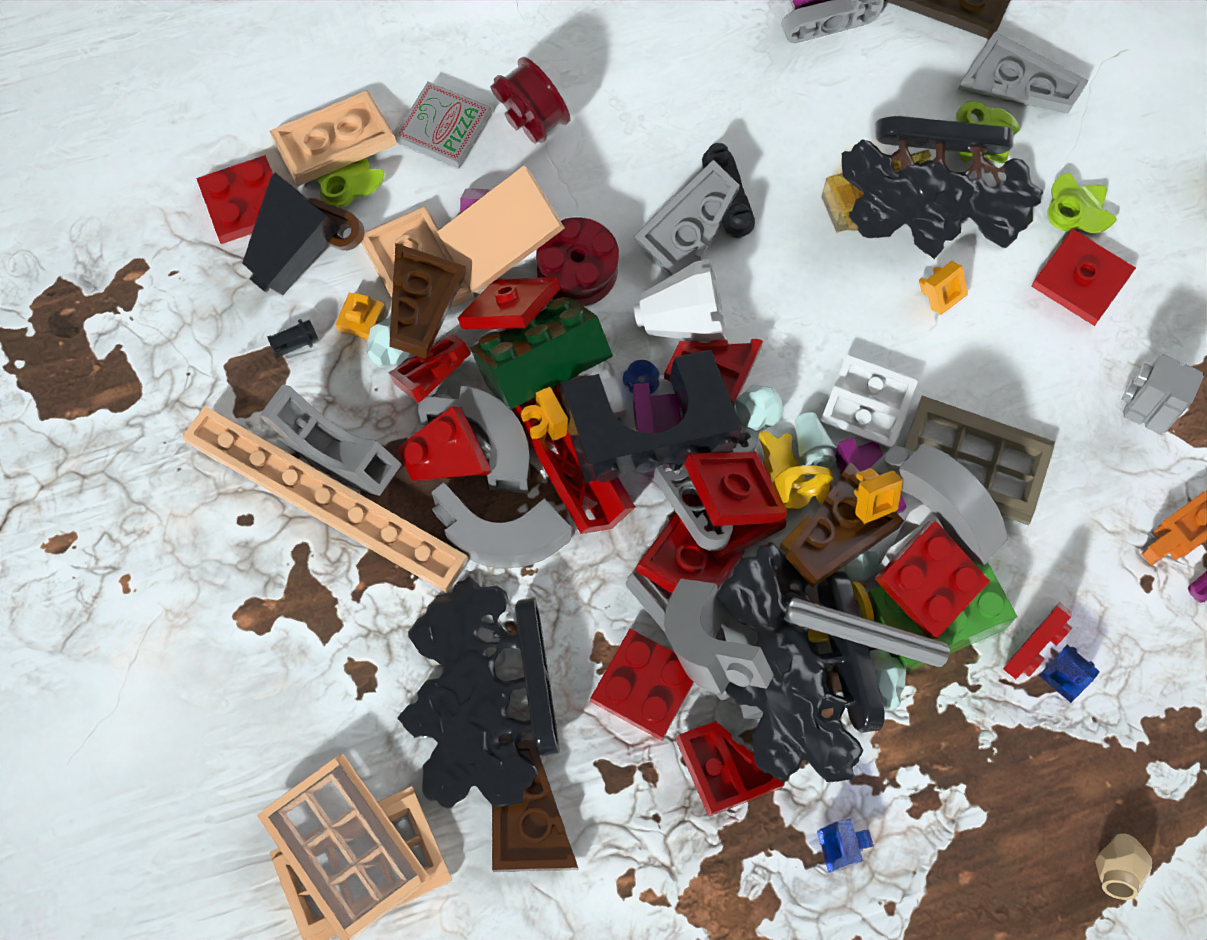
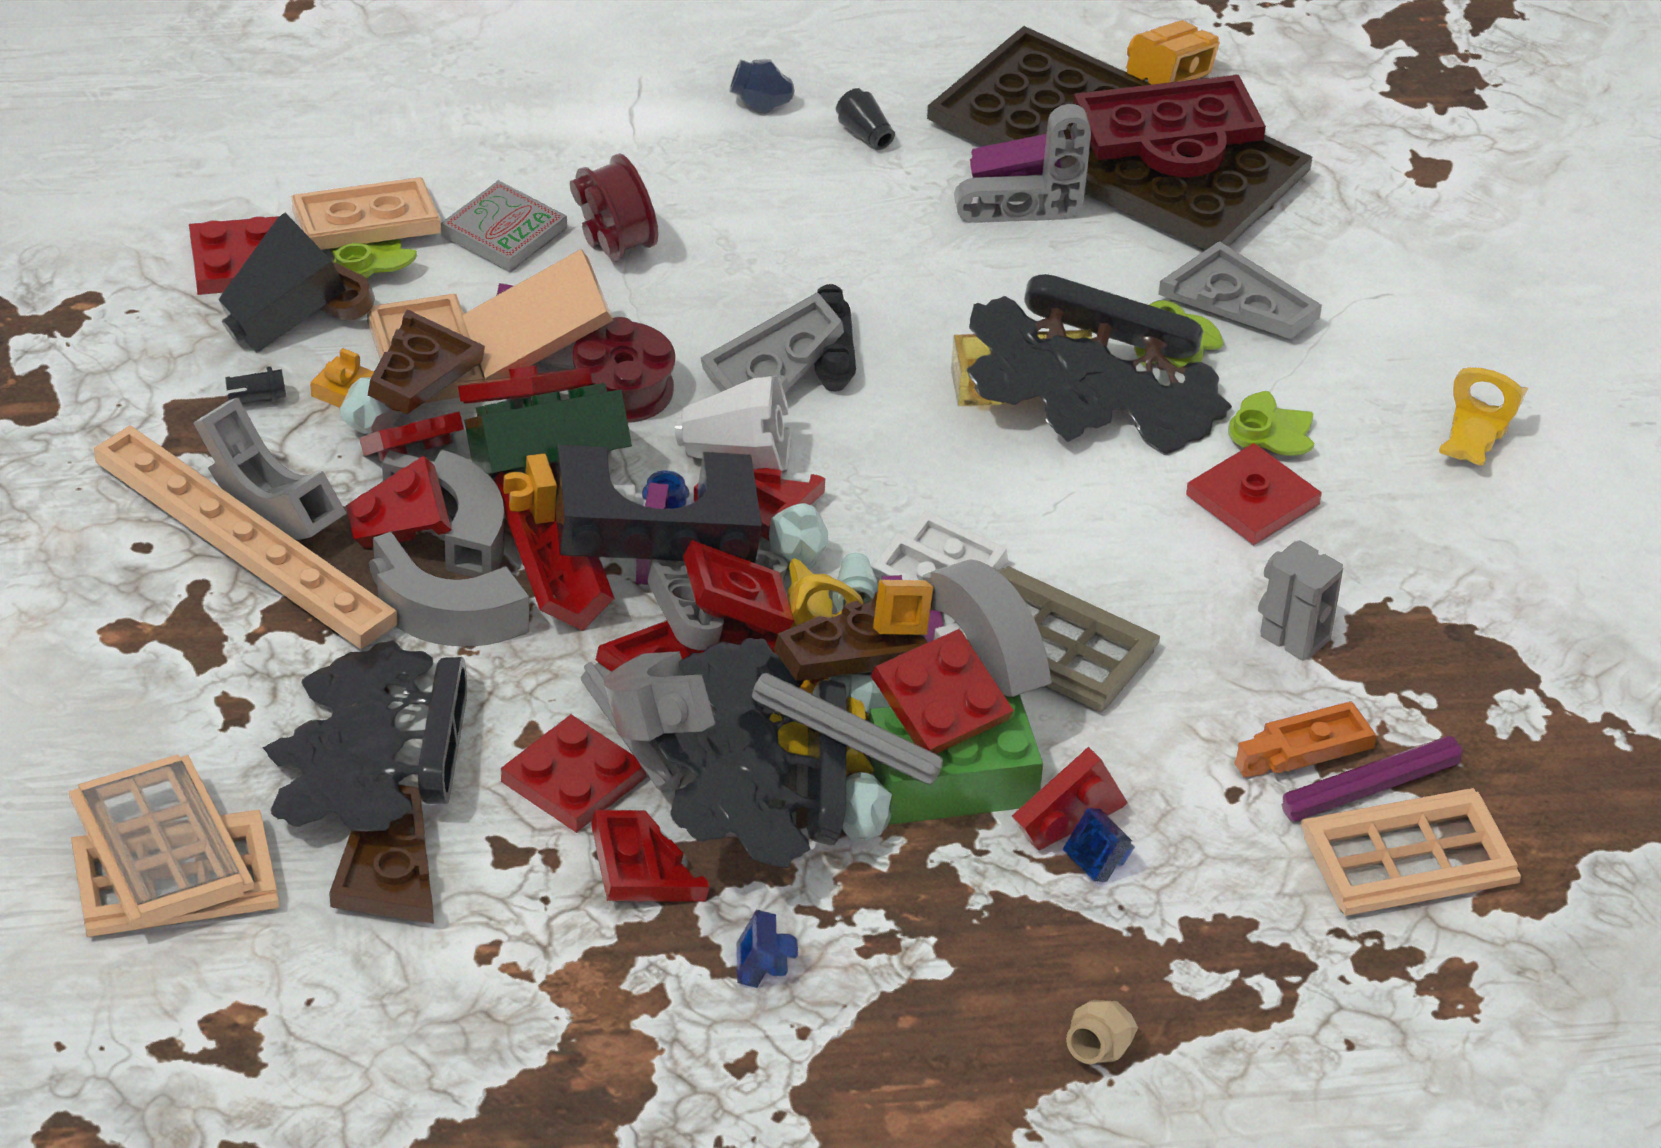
camera: 10 degrees right, 25 degrees down
light orange tile [919,261,968,315] -> none

